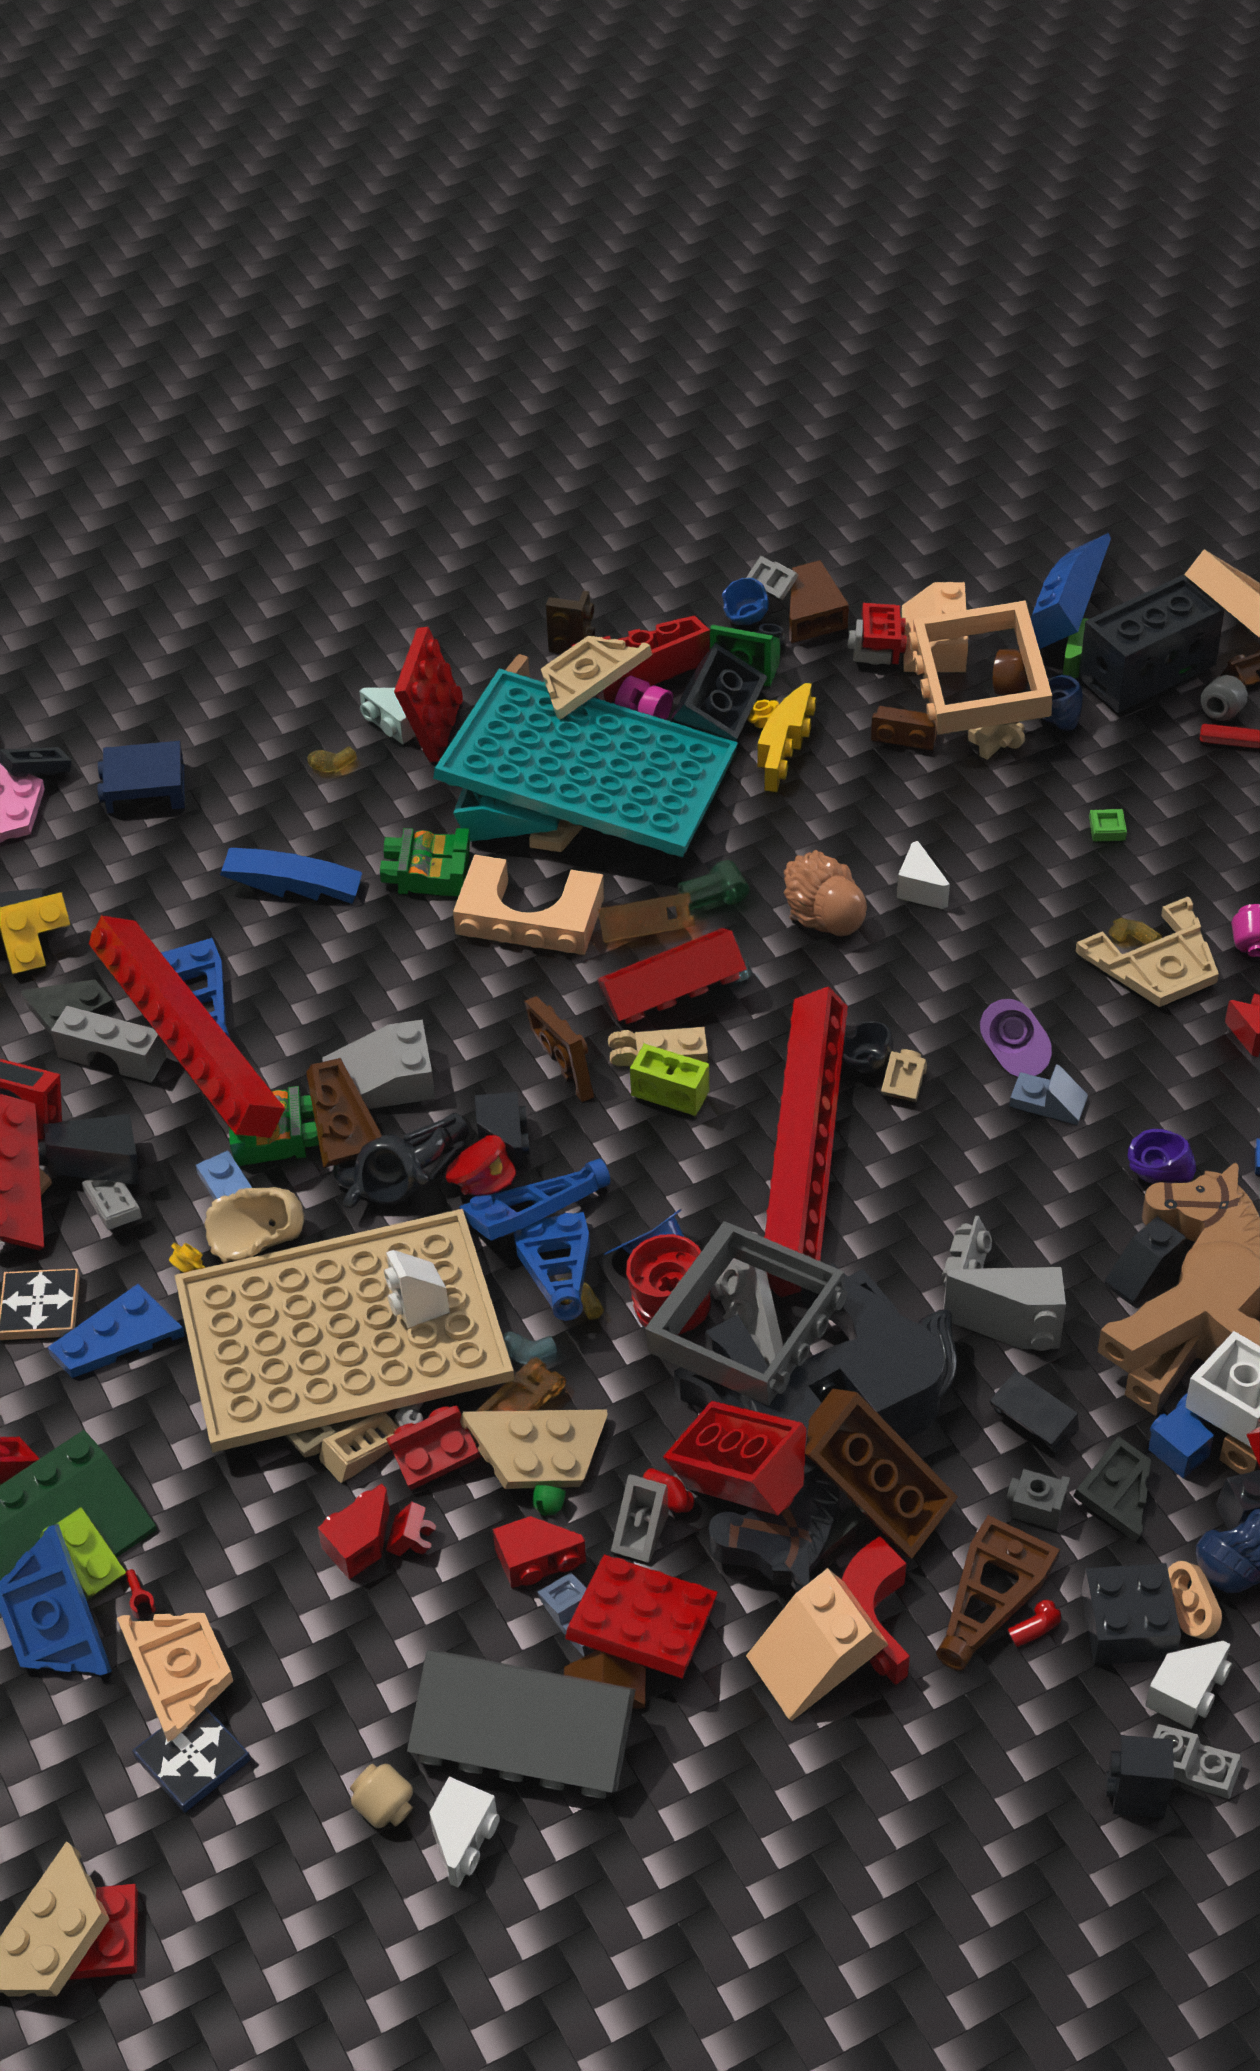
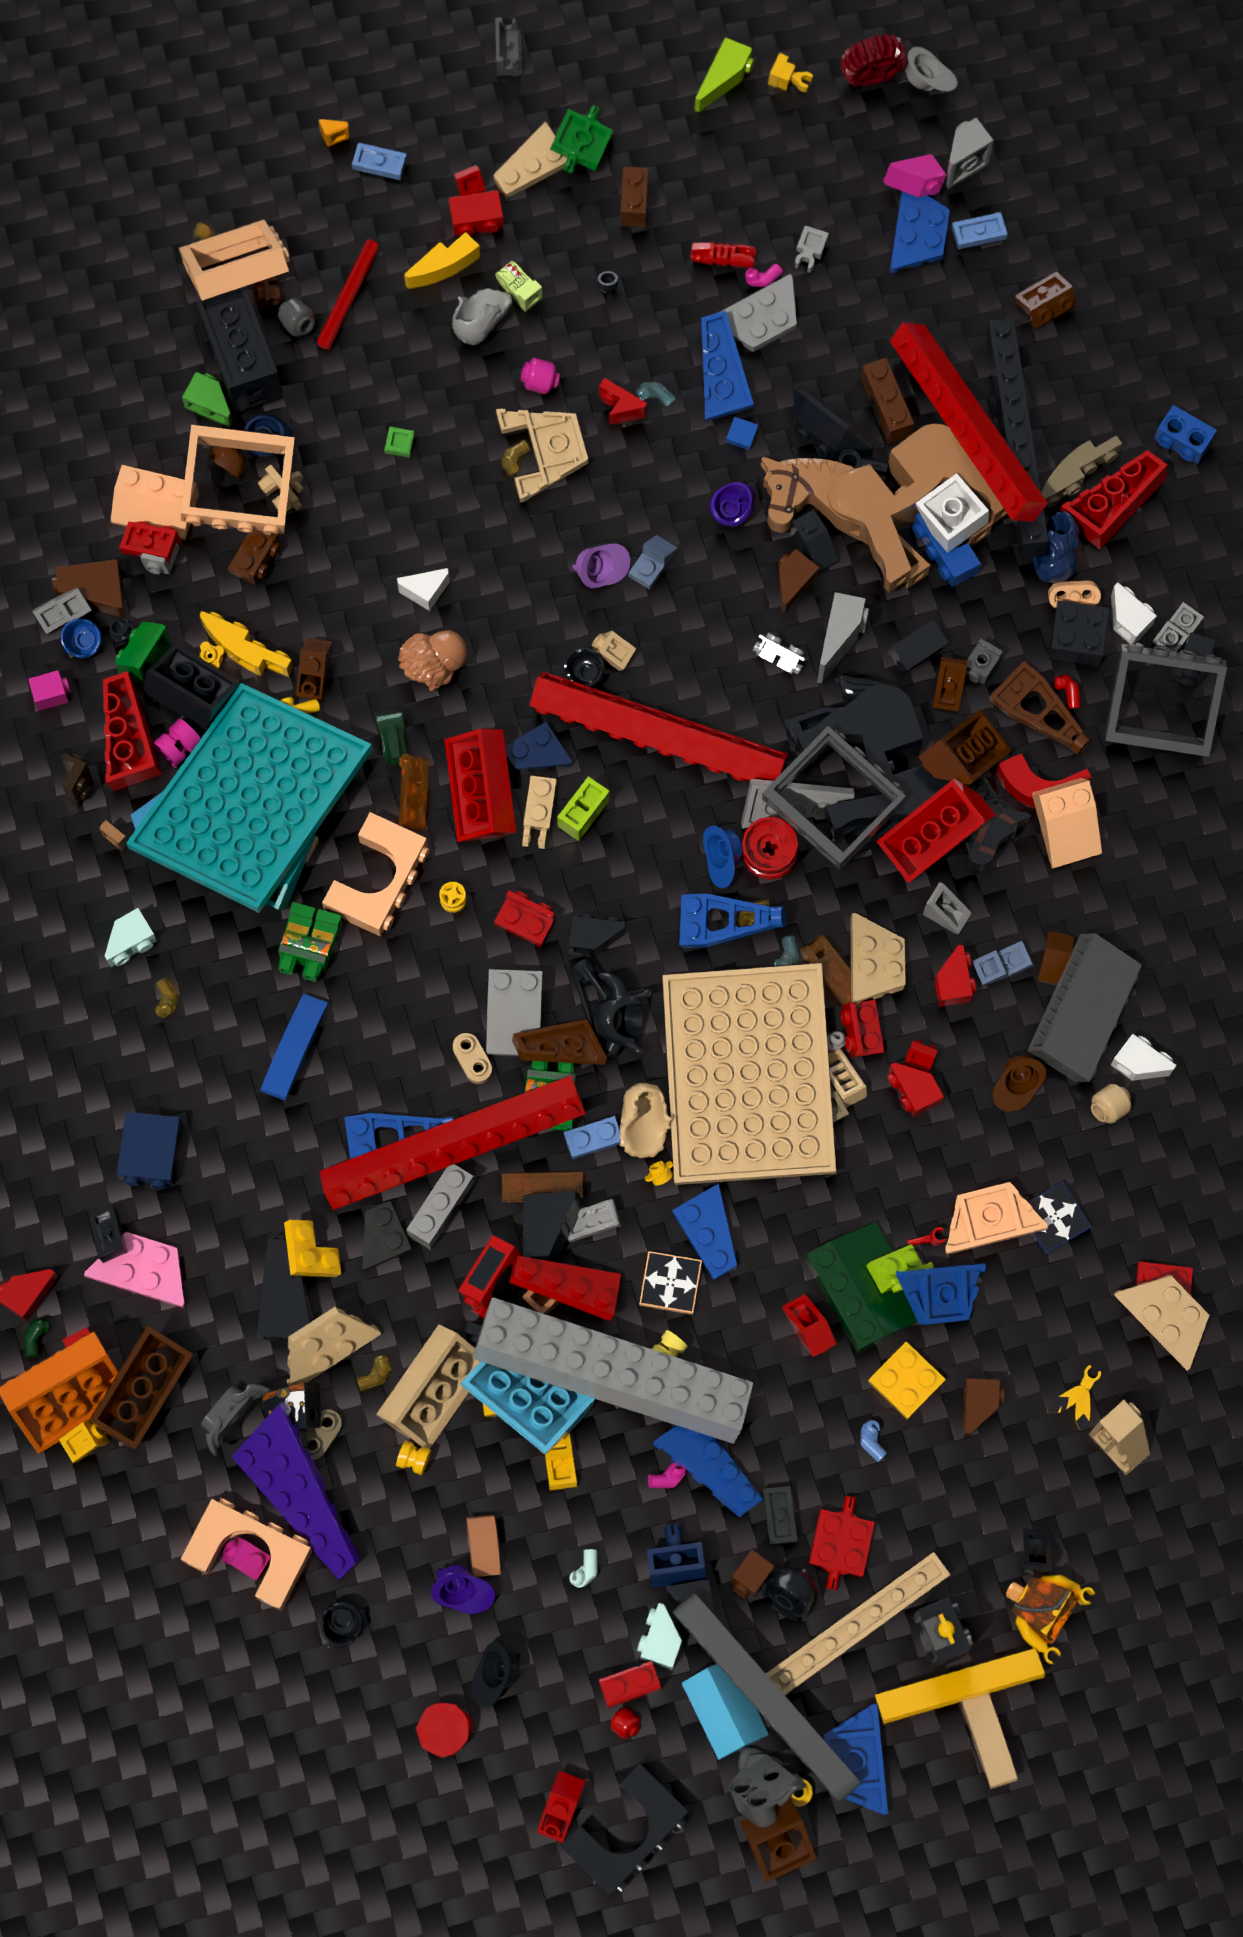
camera: 80 degrees left, 25 degrees up
white slope [384,1250,450,1328] -> none
red plate [394,627,463,762] -> none
red hat [446,1135,516,1195] -> none
blue plate [459,1158,610,1241] -> none
reddish brown wing [525,996,594,1102] -> none
green hinge [533,1485,566,1516] -> none
tan wing [541,636,652,720] -> none
red plate [565,1554,718,1678] -> none
red arm [643,1468,695,1513] -> none
blue wedge [1031,533,1111,649] -> none
pearl dark grey wing [1073,1436,1151,1542] -> none
none -> dark pink brick [28,670,71,711]
none -> yellow arm [280,697,320,715]
none -> reddish brown slope [296,637,332,701]
none -> yellow wheel [439,882,466,913]
none -> tan plate [453,1033,492,1084]
none -> red bracket [494,891,556,947]
none -> clear orange plate [502,1172,583,1202]
none -> dark blue wing [505,722,573,772]
none -> reddish brown slope [778,549,819,613]
none -> reddish brown slope [933,657,967,712]
none -> reddish brown piece [992,1053,1046,1112]
none -> dark grey window [1105,643,1227,757]

